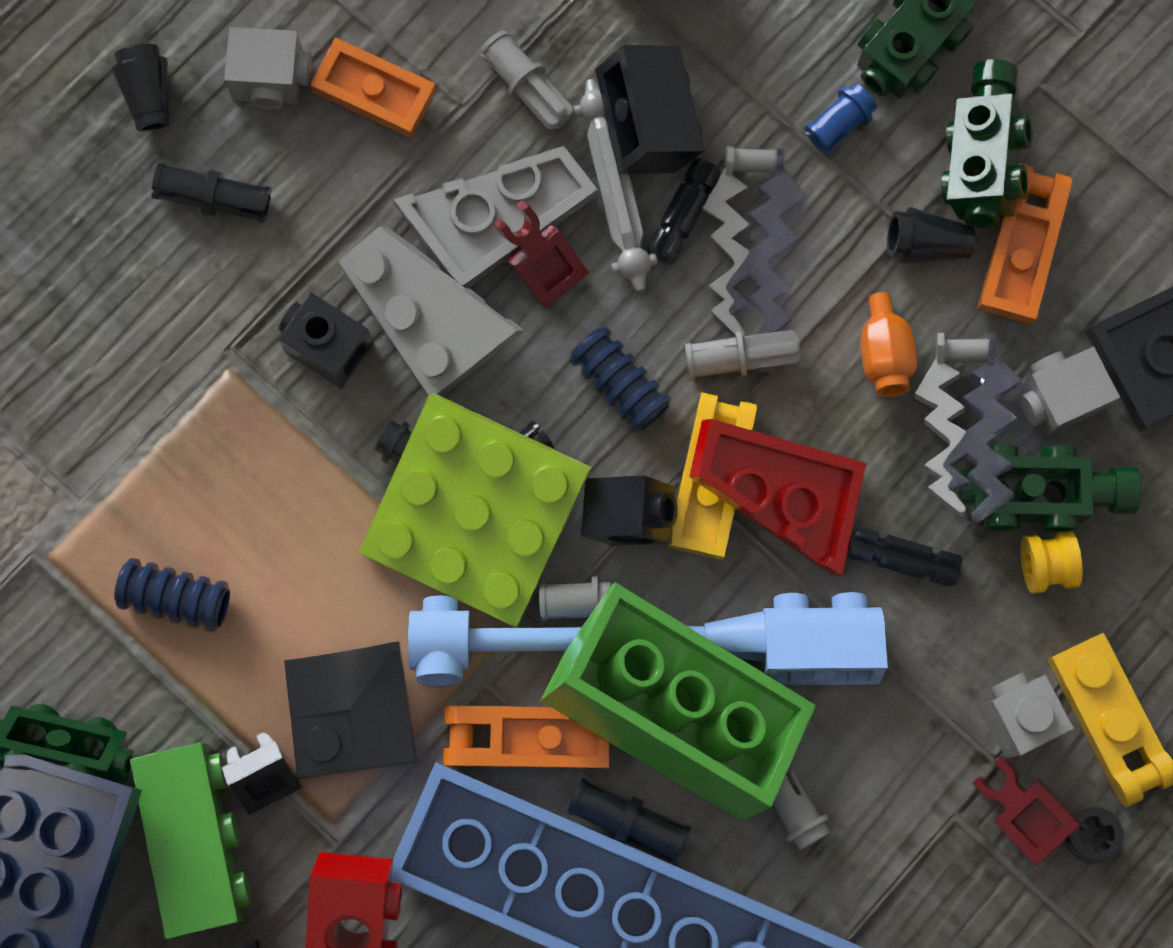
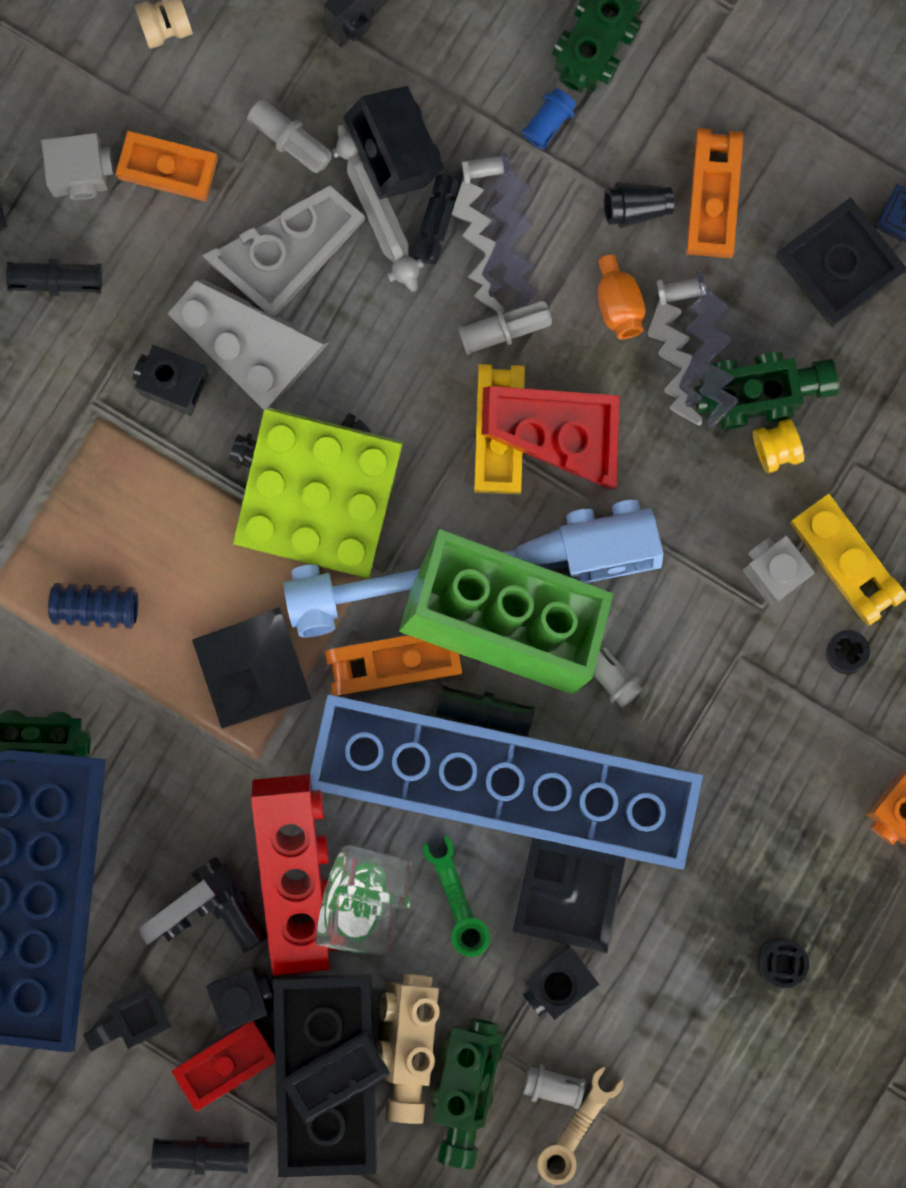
camera: 10 degrees left, 5 degrees up
bright green brick [130,742,253,939] -> none
black tile [221,732,303,815] -> none
dark red plate [493,200,589,308] -> none
light grey pin [539,576,611,621] -> none
dark blue piece [569,327,672,432] -> none
black brick [581,475,678,546] -> none
black axle [848,527,963,587] -> none
dark green brick [941,59,1033,228] -> none
dark red plate [972,755,1082,866] -> none
light grey brick [1020,346,1120,438] -> none

